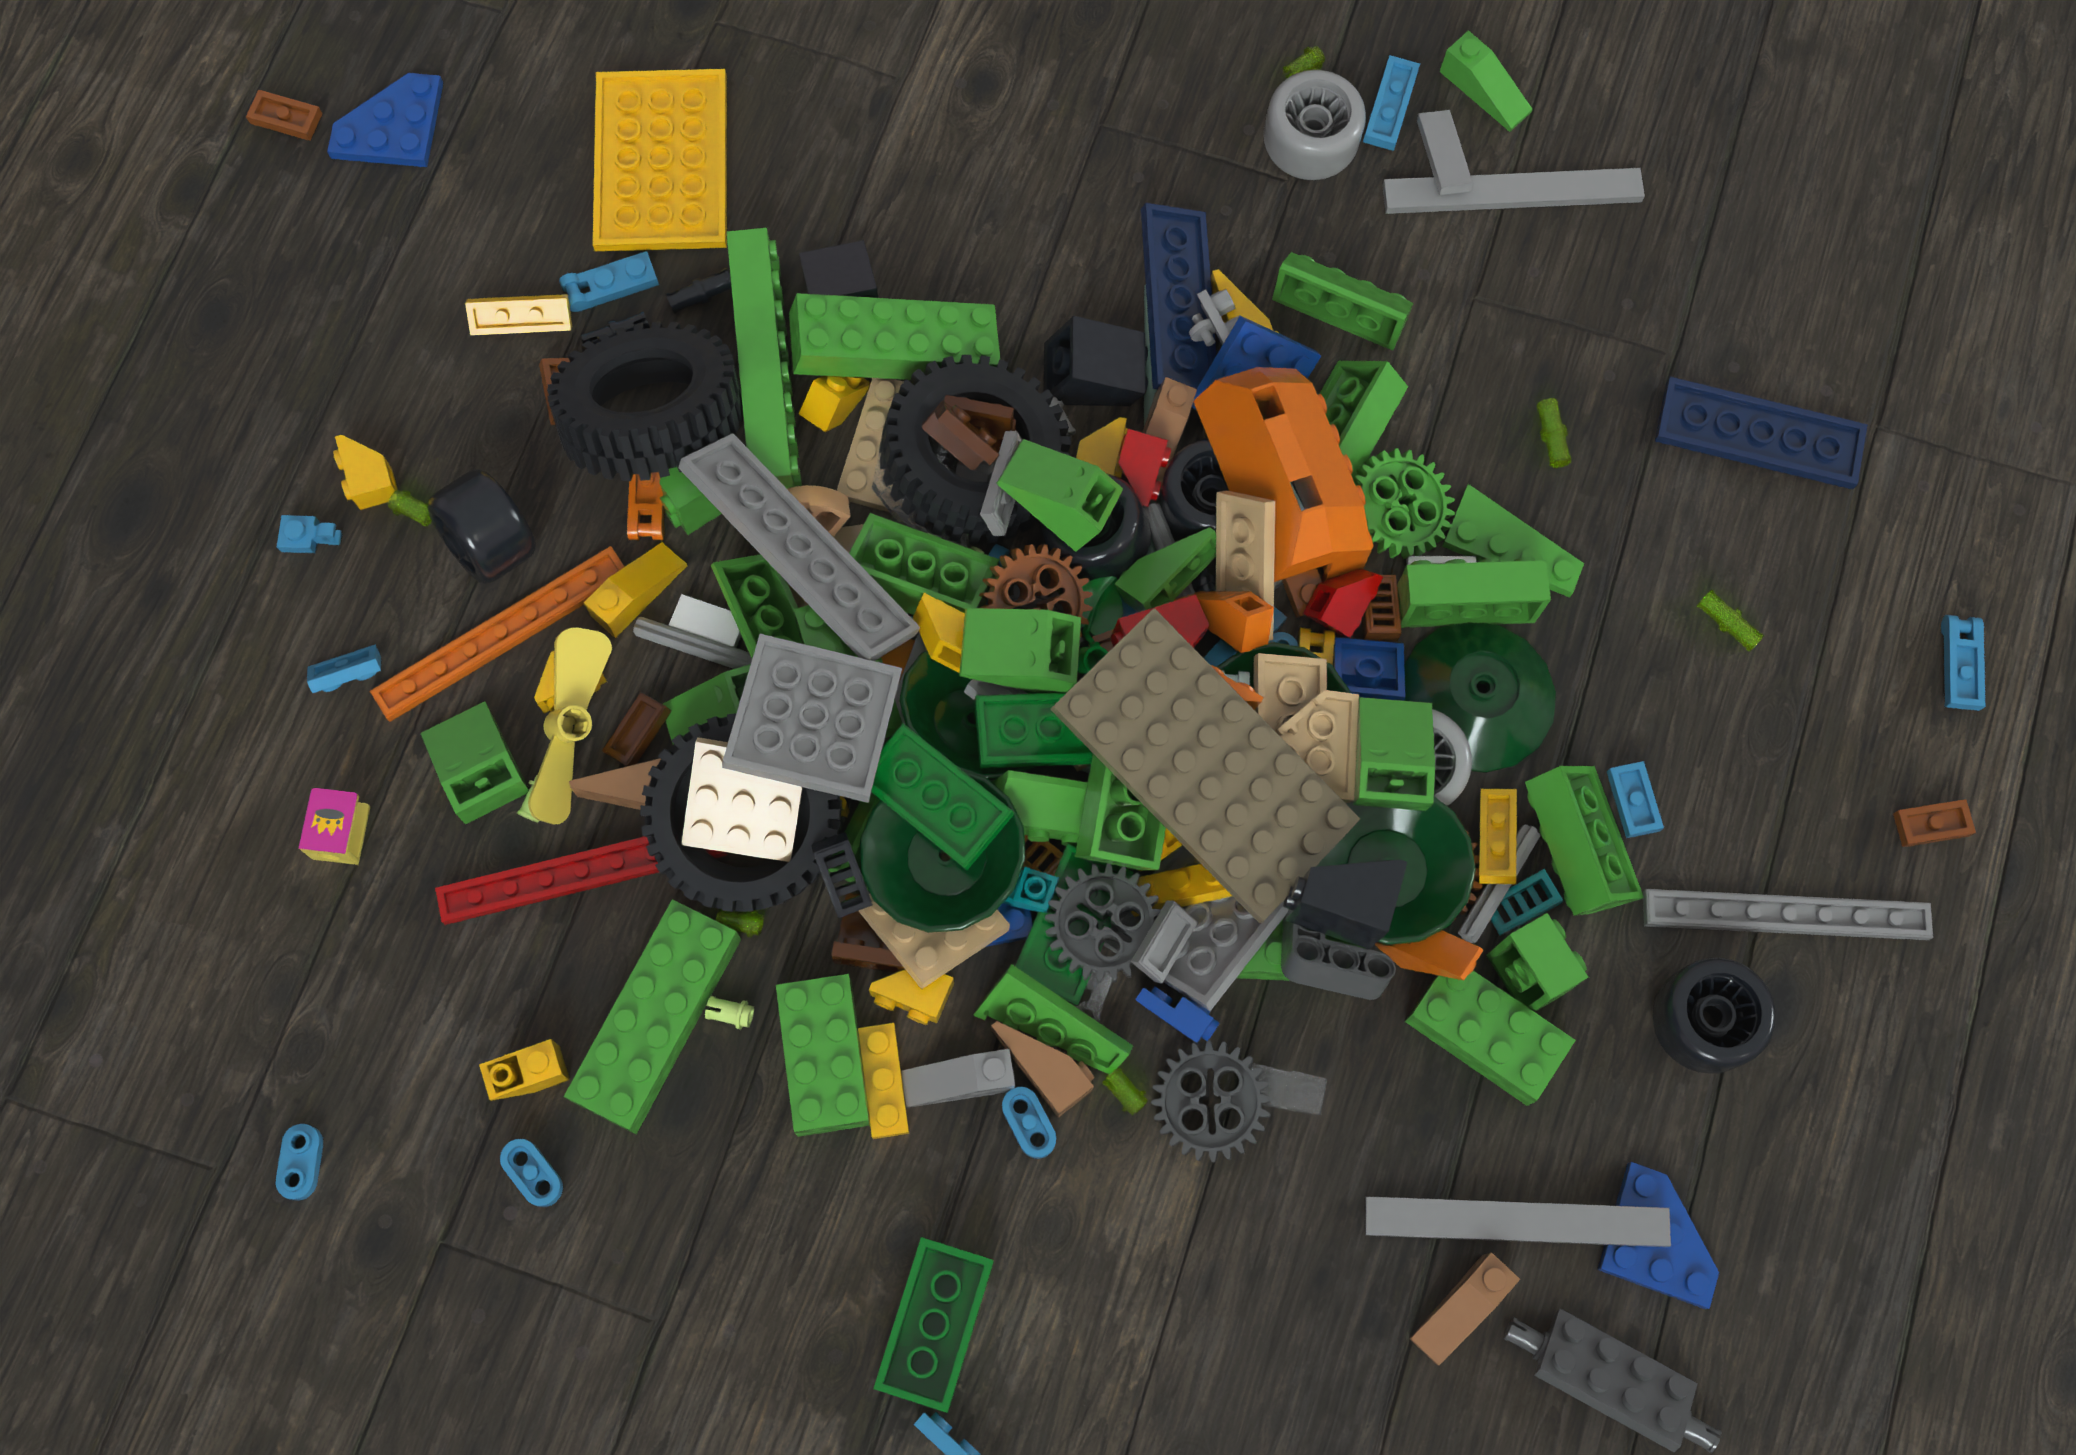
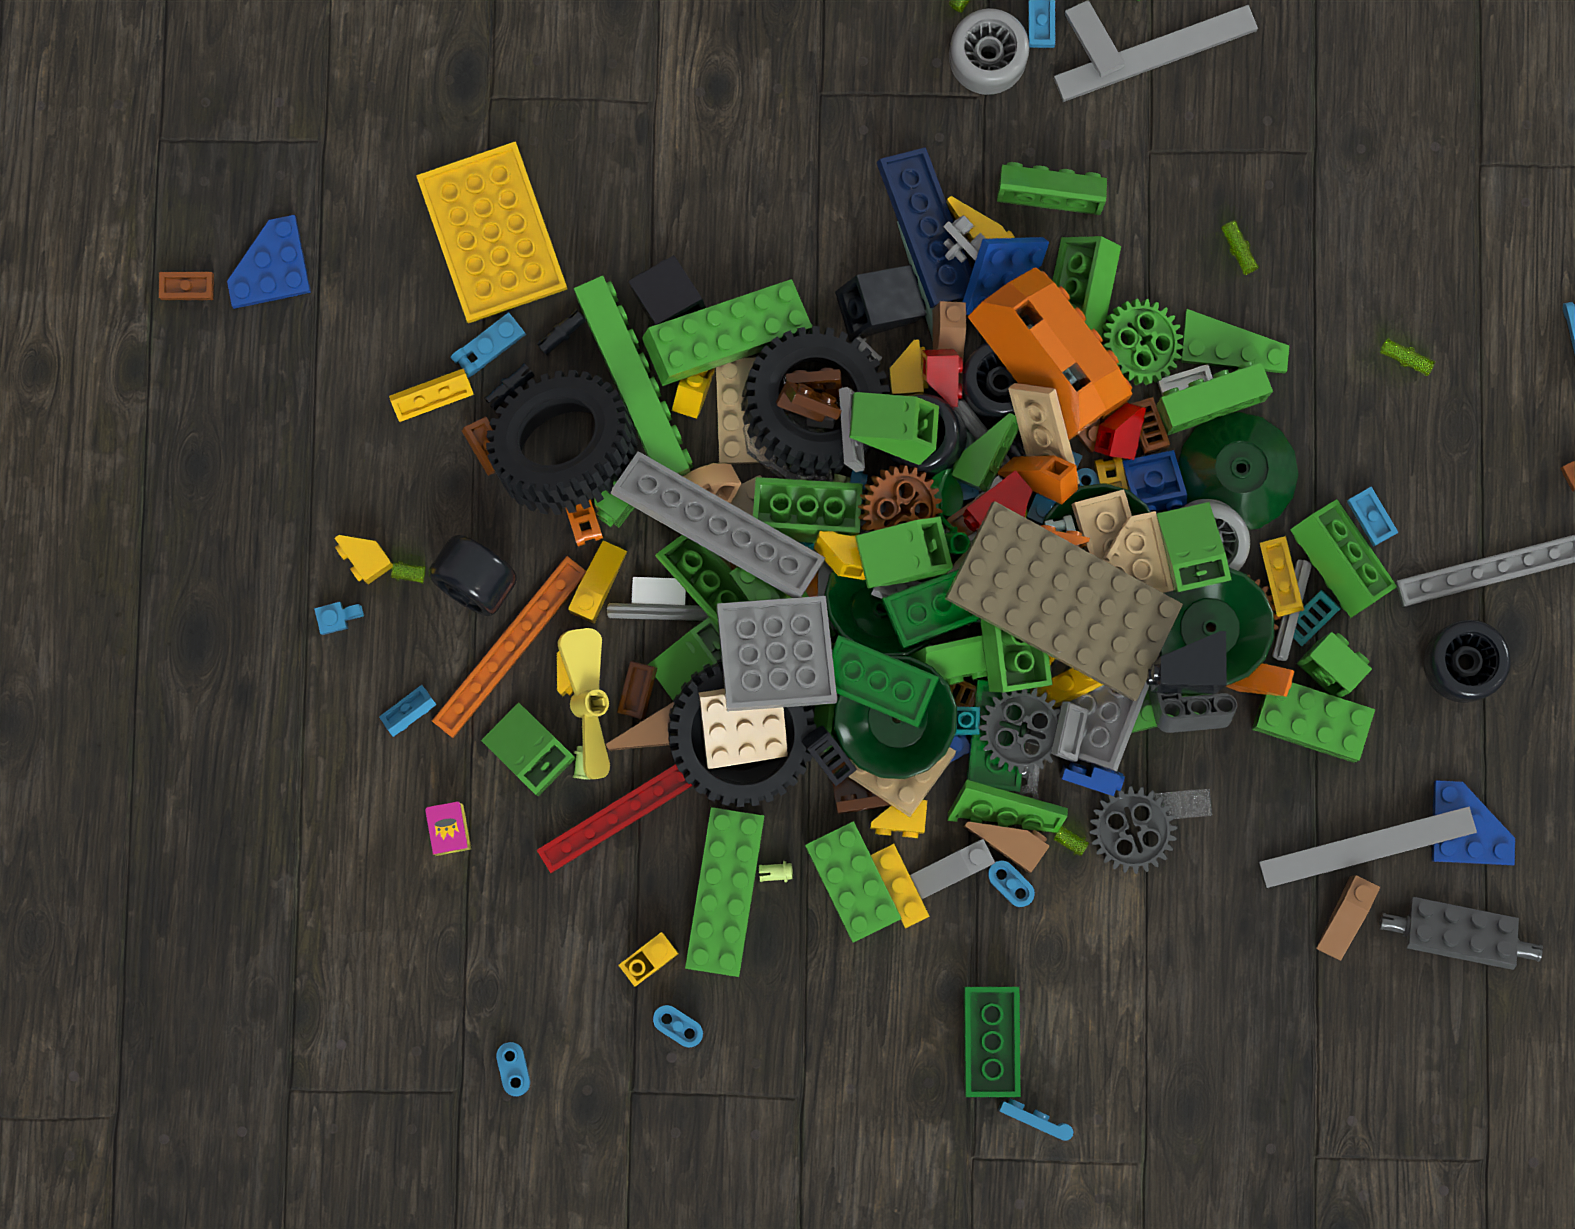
camera: 15 degrees left, 10 degrees up
clear neon green pin [716,909,764,938] -> none
dark blue plate [1655,377,1868,490] -> none

